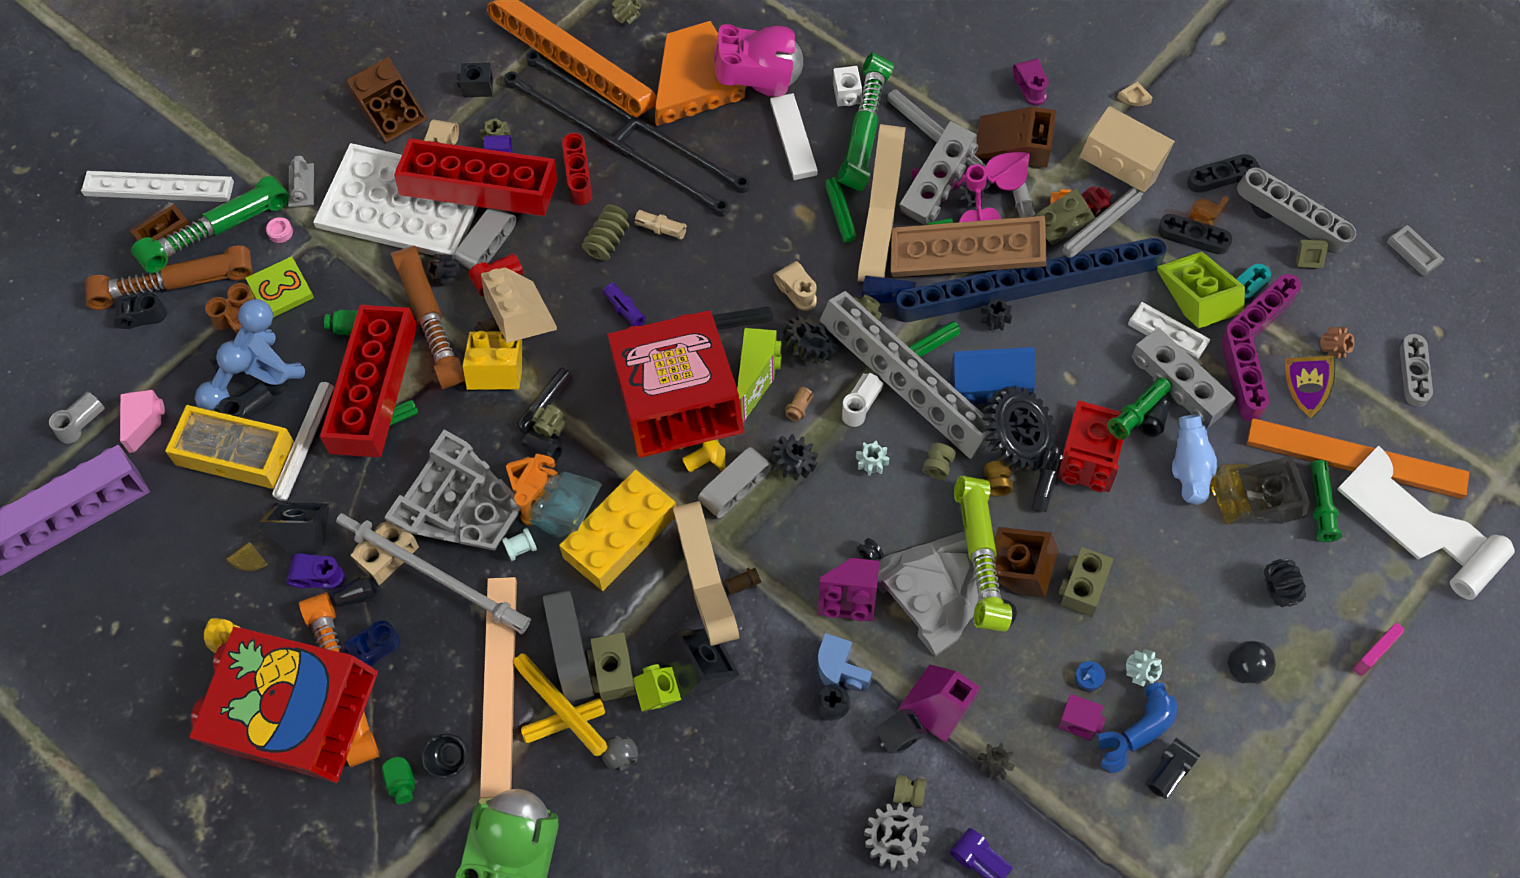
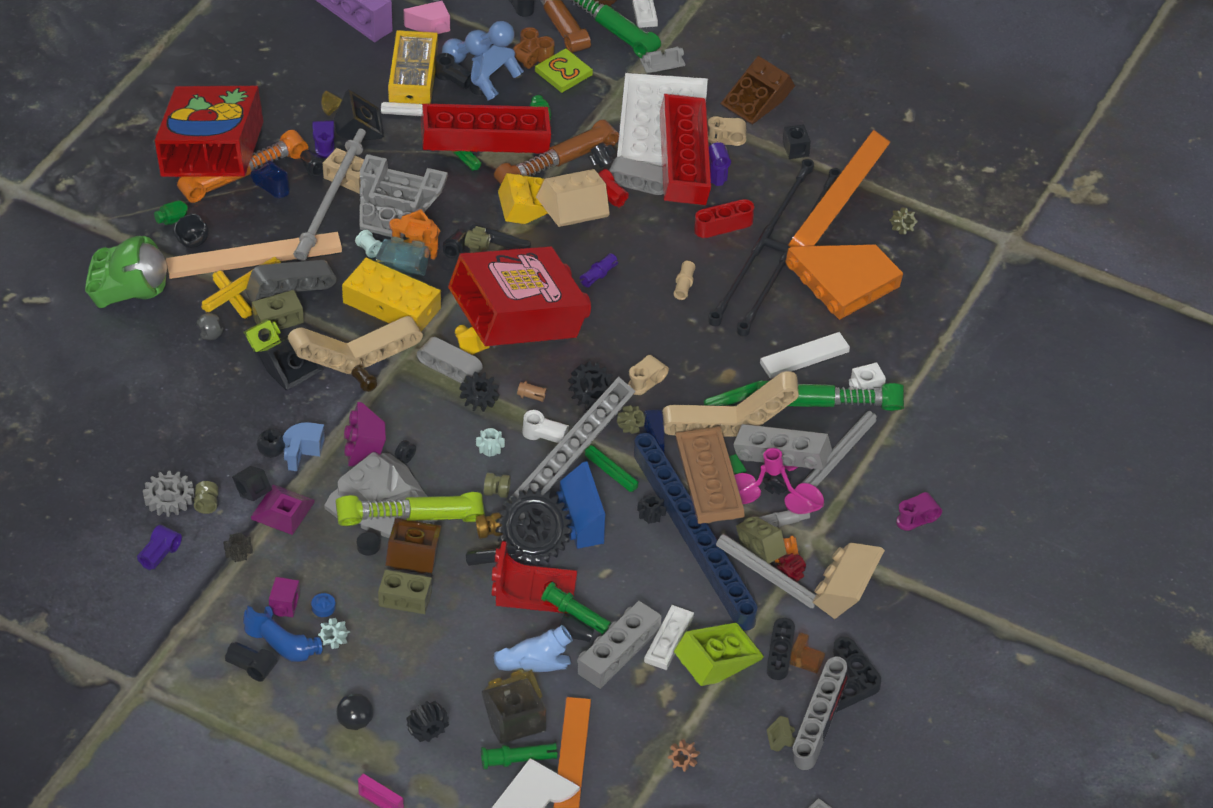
camera: 75 degrees right, 15 degrees down
yellow rock [204,618,240,653] -> none
bright pink tile [266,217,293,243] -> none
olive gear [480,118,512,142] -> none
olive piece [582,204,630,261] -> none
black axle [712,306,773,330] -> none
dark pink piece [714,24,803,97] -> none
lime slope [737,328,781,422] -> none
reddish brown slope [975,107,1056,167] -> none
tan tile [1117,81,1153,106] -> none
magenta beam [1221,274,1301,422] -> none
teal beam [1236,264,1271,304] -> none
shield [1285,356,1335,419] -> none

